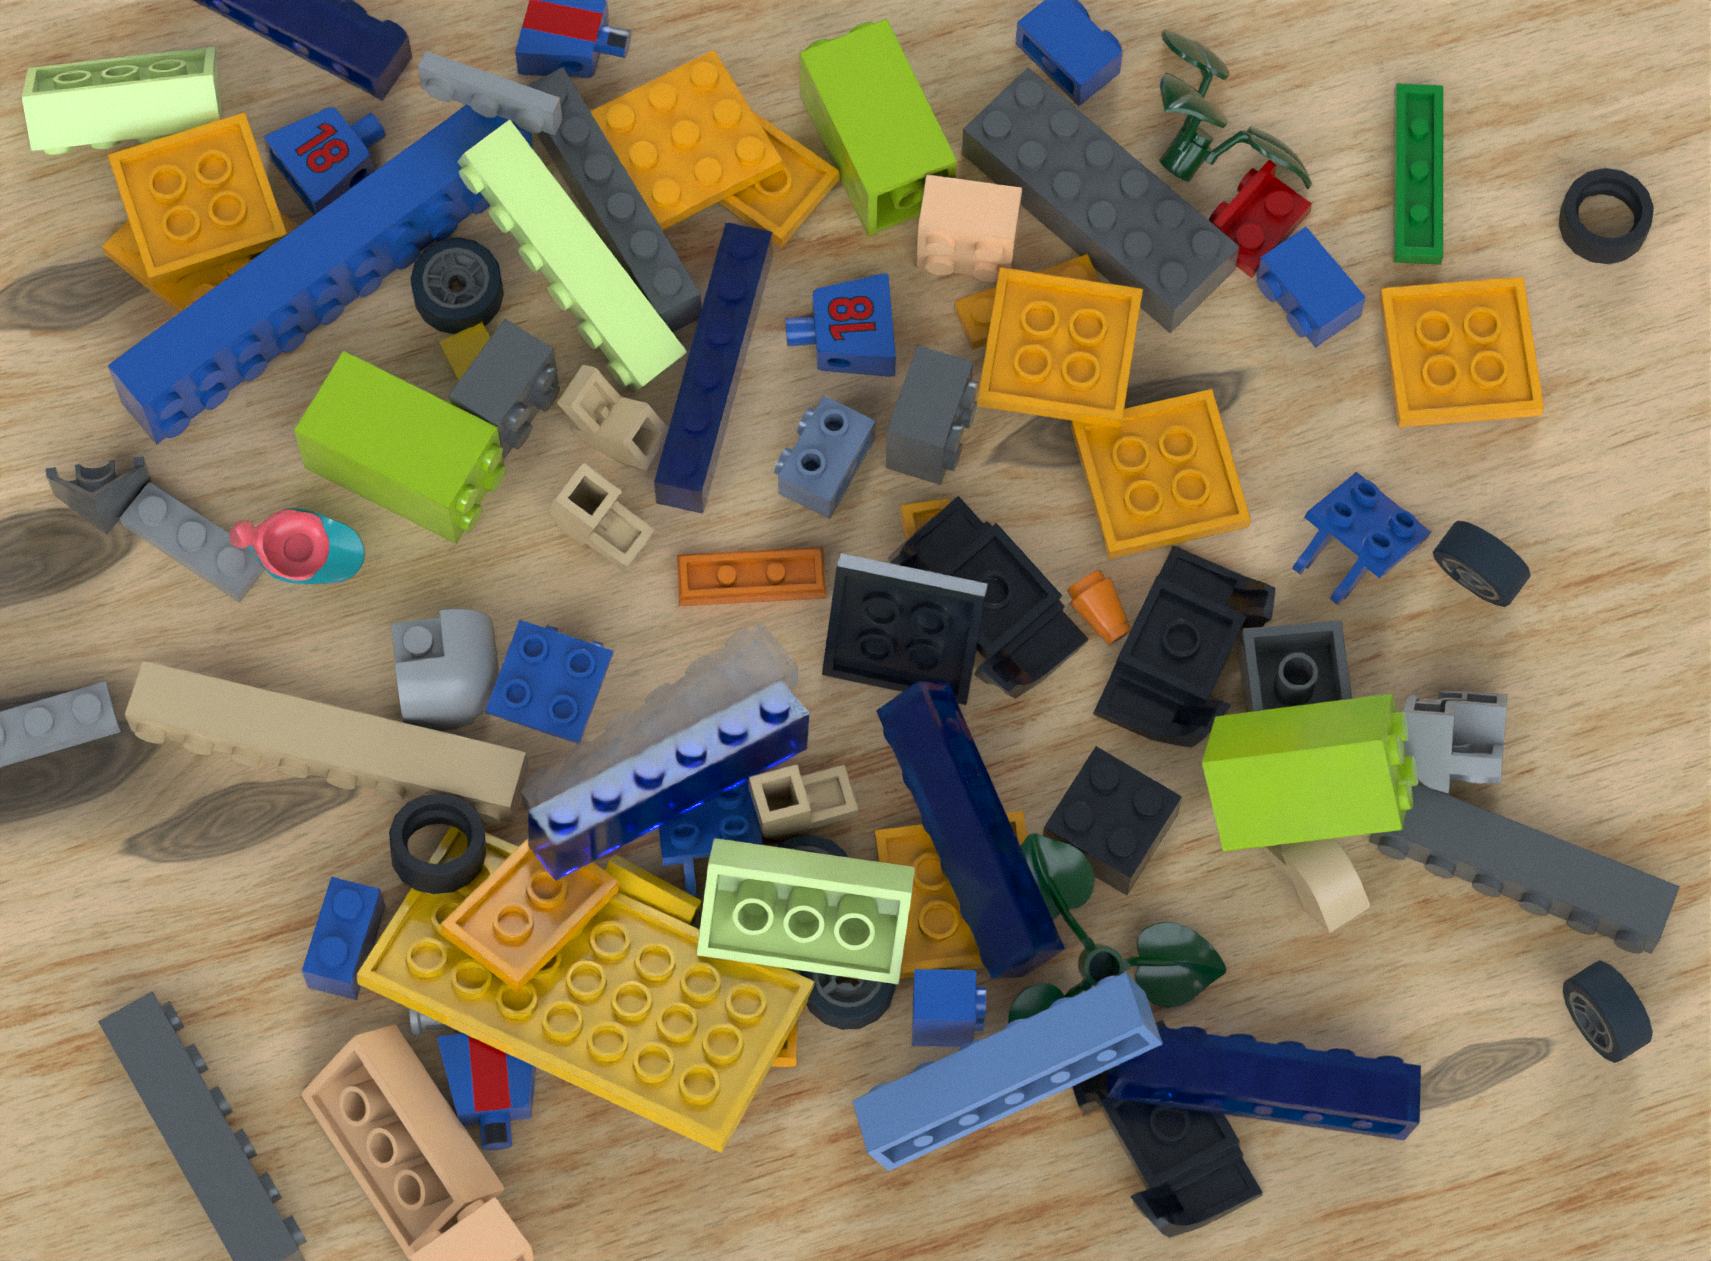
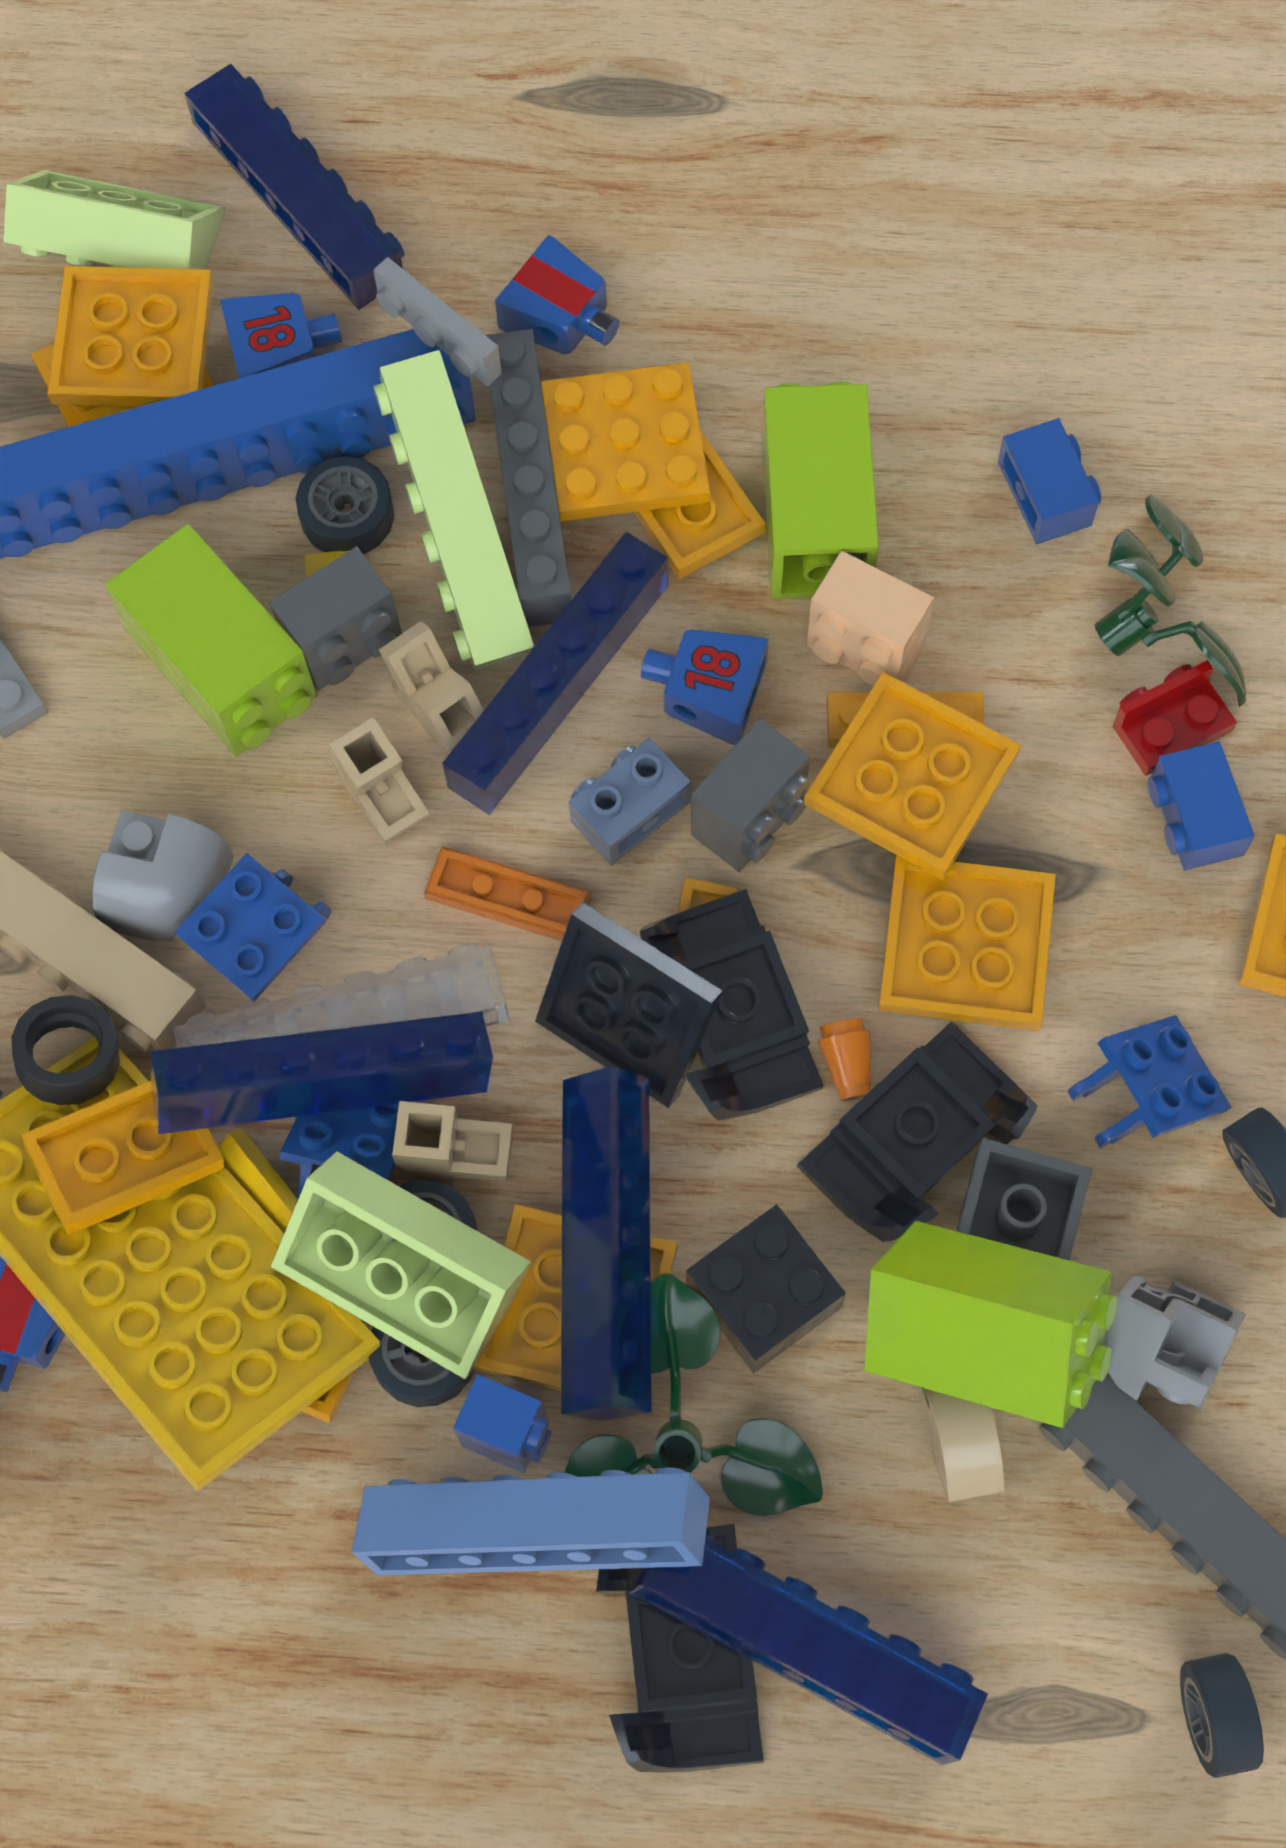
camera: 25 degrees right, 0 degrees up
coral hair [229,508,365,584] -> none
dark grey brick [962,68,1239,334] -> none

